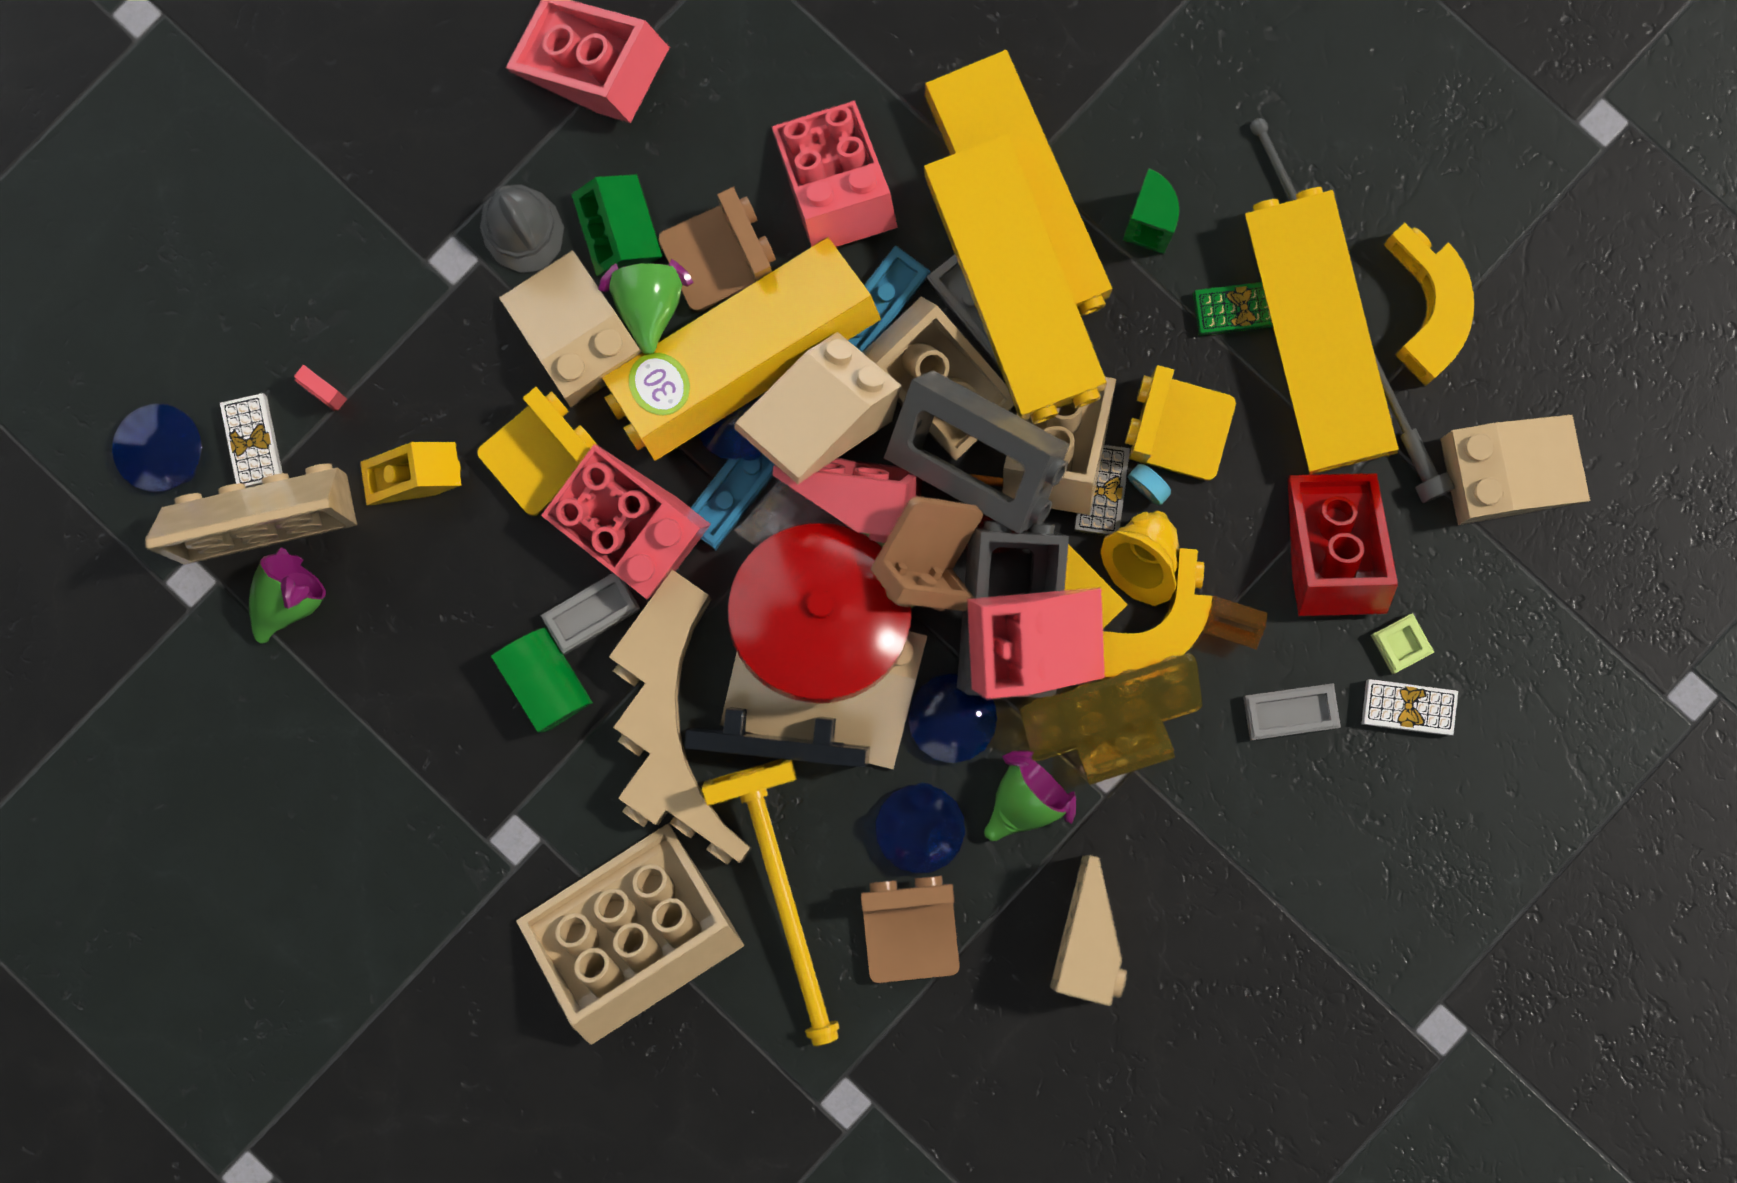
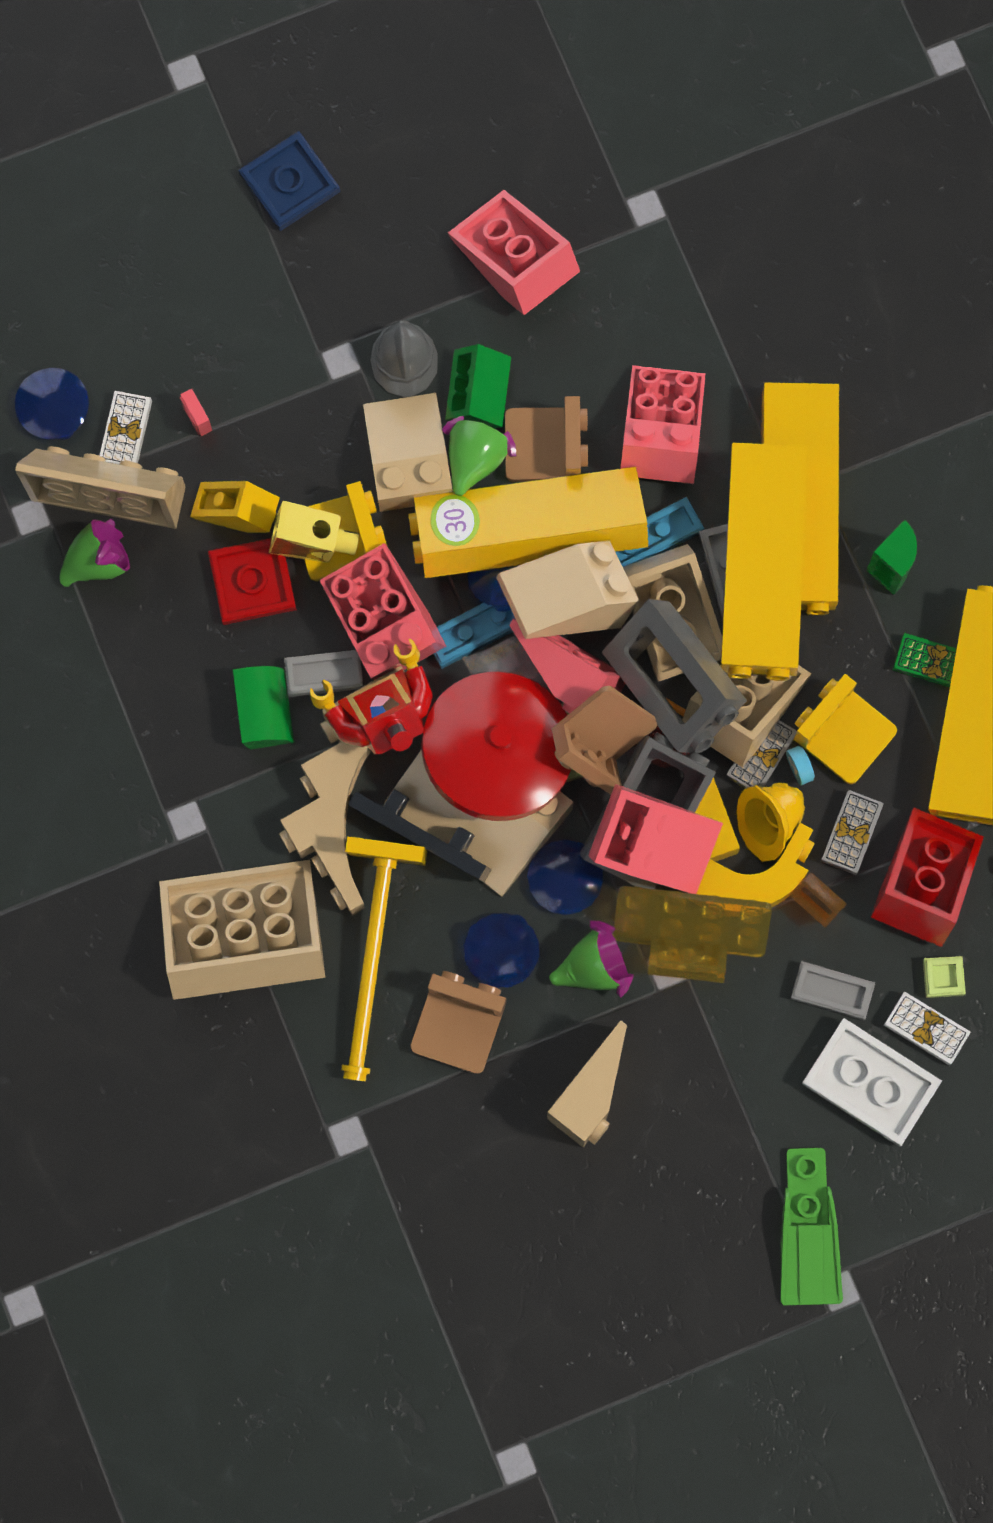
camera: 25 degrees right, 5 degrees down
none -> red tile [208,538,297,625]
none -> dark blue tile [239,131,340,231]
none -> light yellow torso [269,501,359,563]
none -> red torso [310,639,433,754]
none -> bright green piece [780,1148,843,1305]
none -> white plate [802,1018,942,1147]
none -> tile [821,790,884,875]

